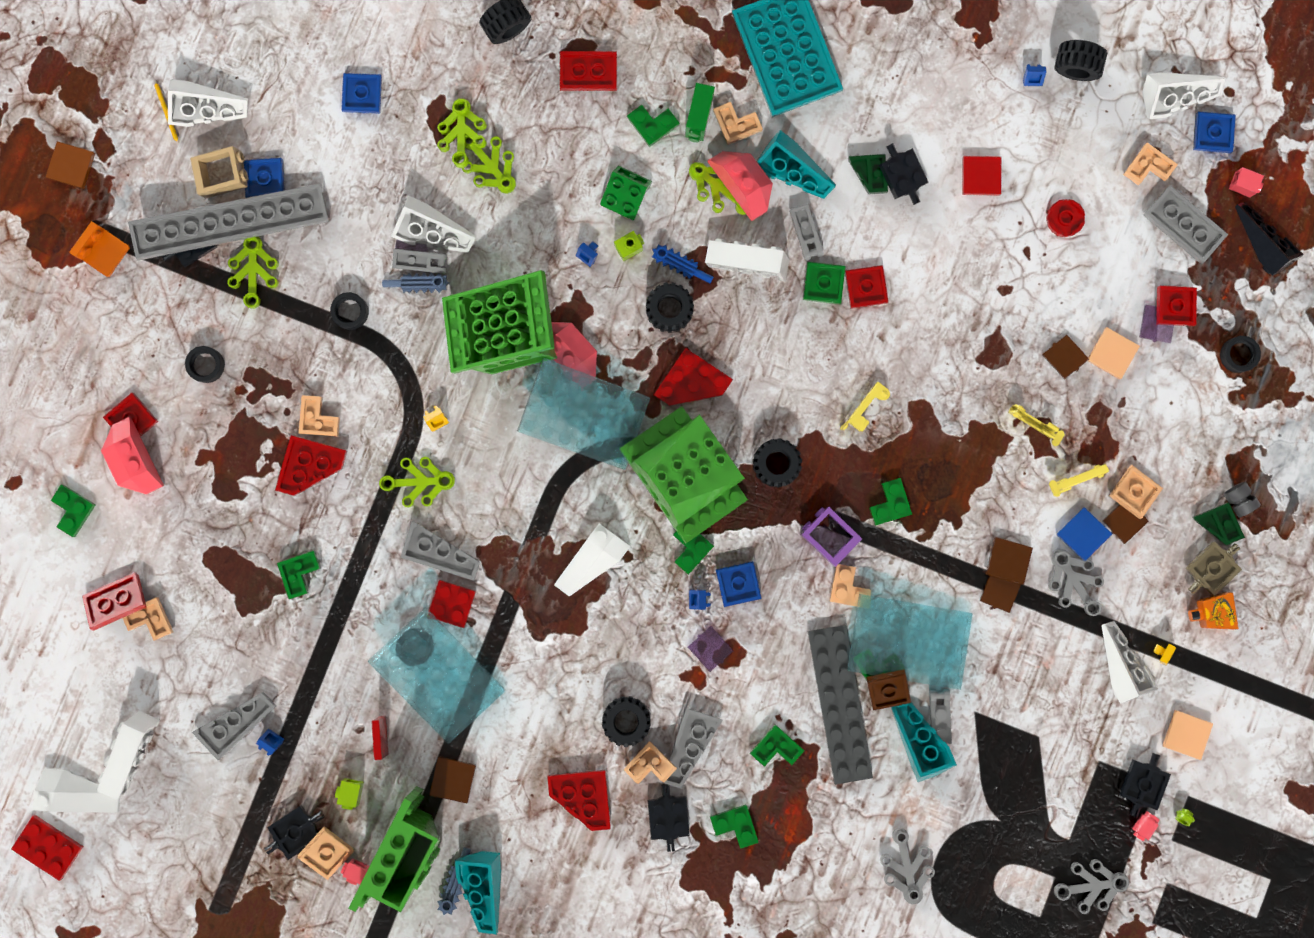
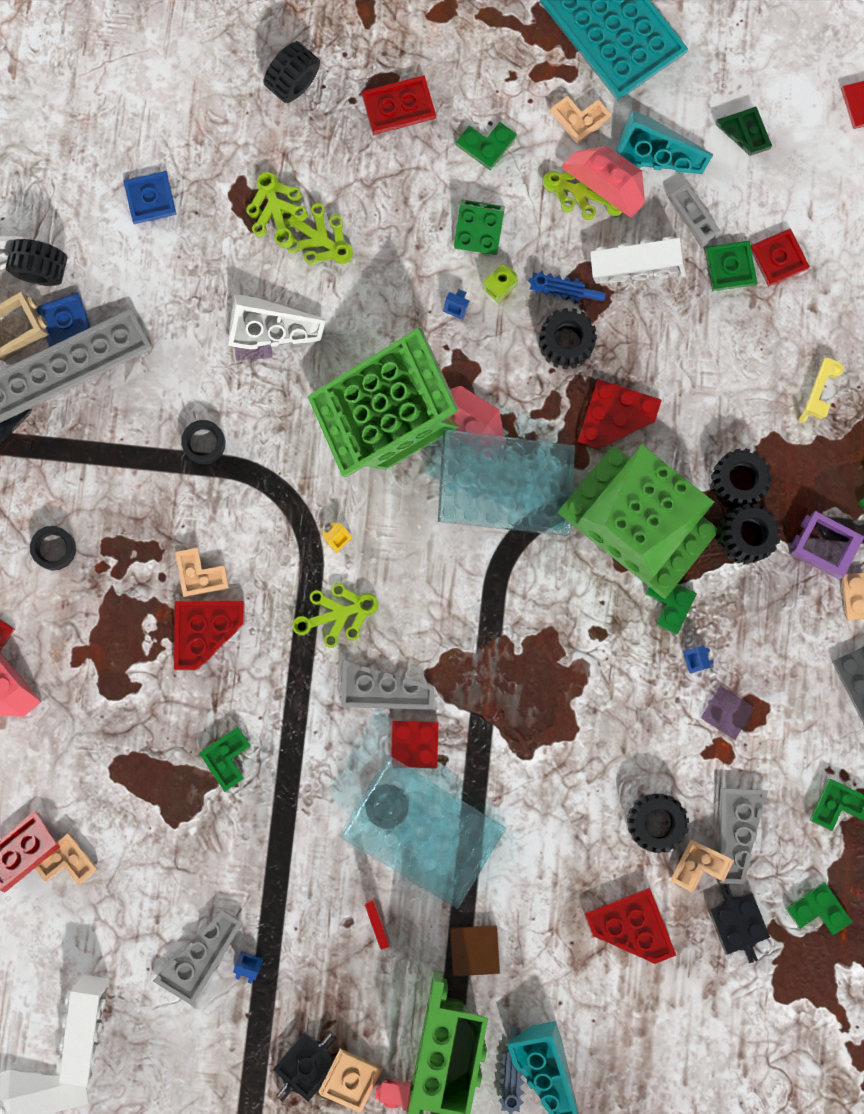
camera: 15 degrees left, 5 degrees down
lime plant [227,236,279,309] -> none
lime brick [335,778,364,810] -> none
sand blue piece [382,272,449,294] -> none
light grey plate [392,248,447,273] -> none
white wedge [554,523,630,596] -> none
green brick [685,83,715,143] -> none
blue plate [715,561,762,607] -> none
black plate [879,143,929,205] -> none
none -> black tyre [5,239,68,286]
none -> black tyre [717,504,781,565]

